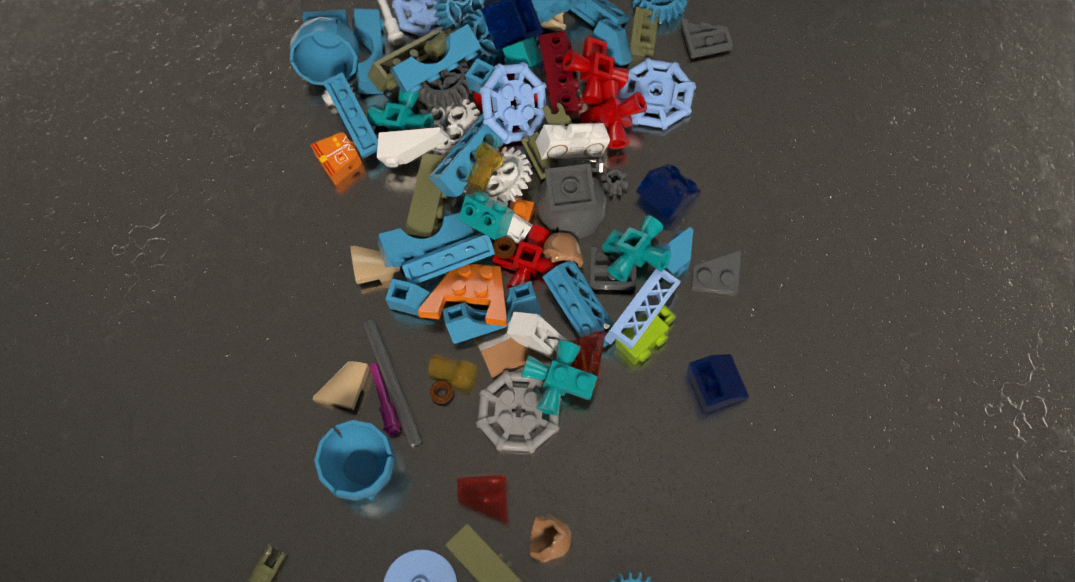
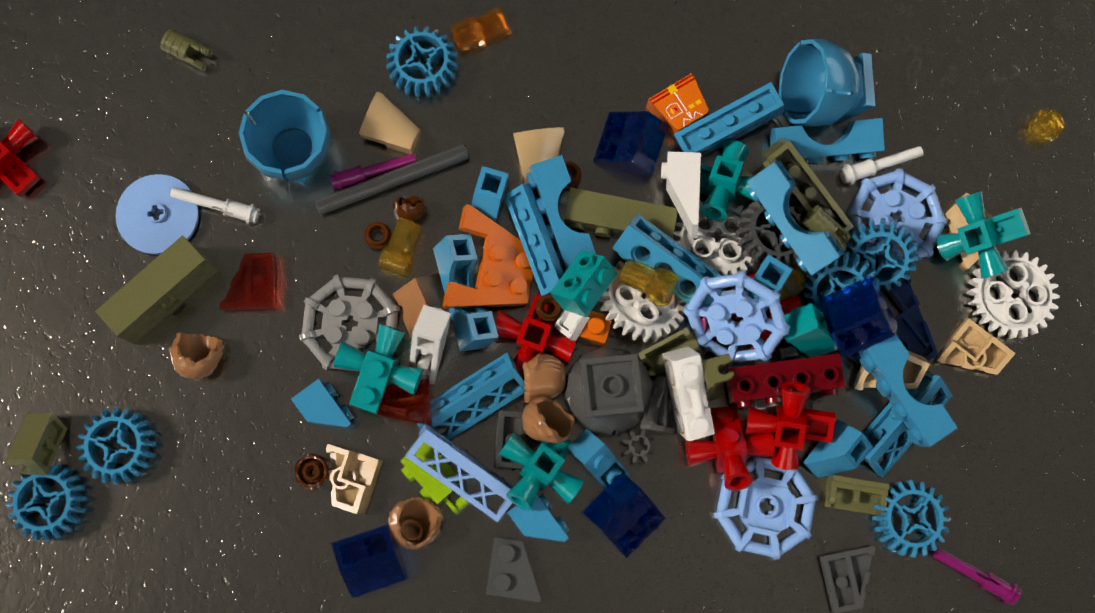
camera: 80 degrees right, 10 degrees up
none -> white pin [170,187,260,225]
none -> dark azure slope [291,379,355,429]
none -> reddish brown plate [294,454,330,490]
none -> tan slope [326,444,383,515]
none -> dark azure gear [386,25,458,98]
none -> medium nougat hair [388,496,444,550]
none -> reddish brown plate [393,196,427,220]
none -> clear orange slope [450,7,512,52]
none -> medium nougat hair [522,397,575,444]
none -> dark azure slope [567,429,630,495]
none -> clear blue slope [593,111,668,175]

